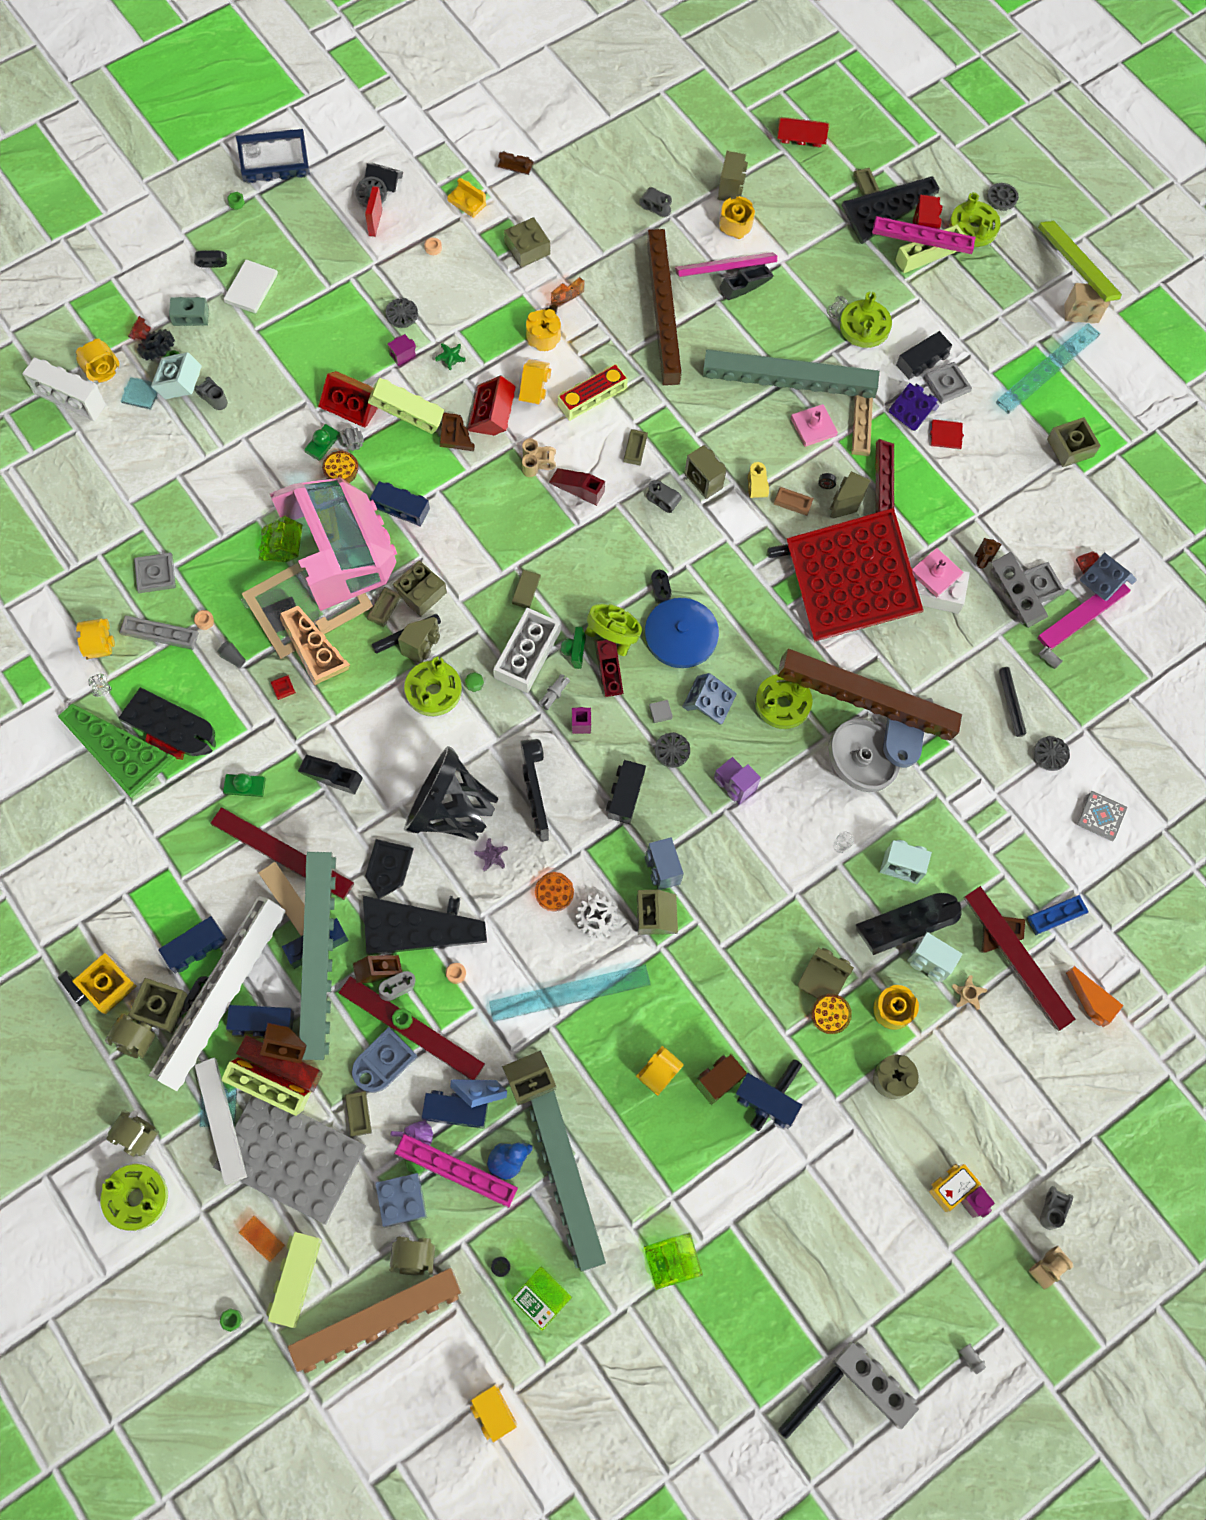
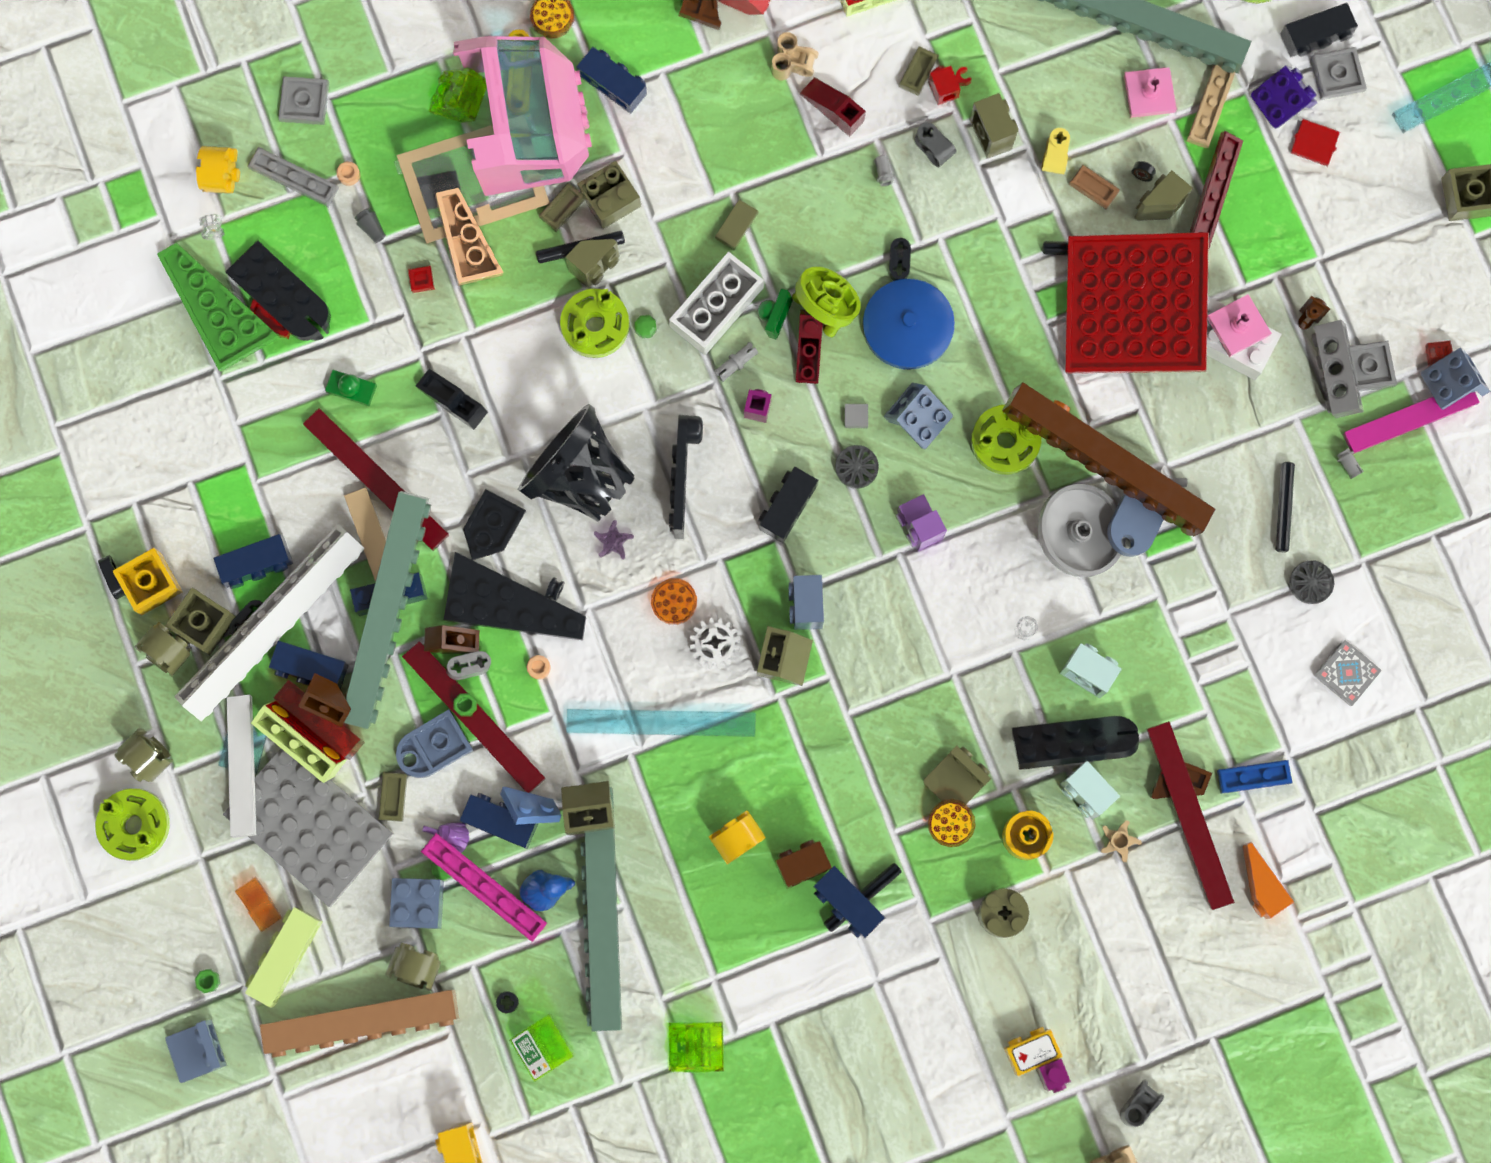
camera: 20 degrees right, 10 degrees up
none -> sand blue bracket [165,1020,227,1083]
none -> light grey pin [874,155,895,186]
none -> red brick [928,66,972,105]

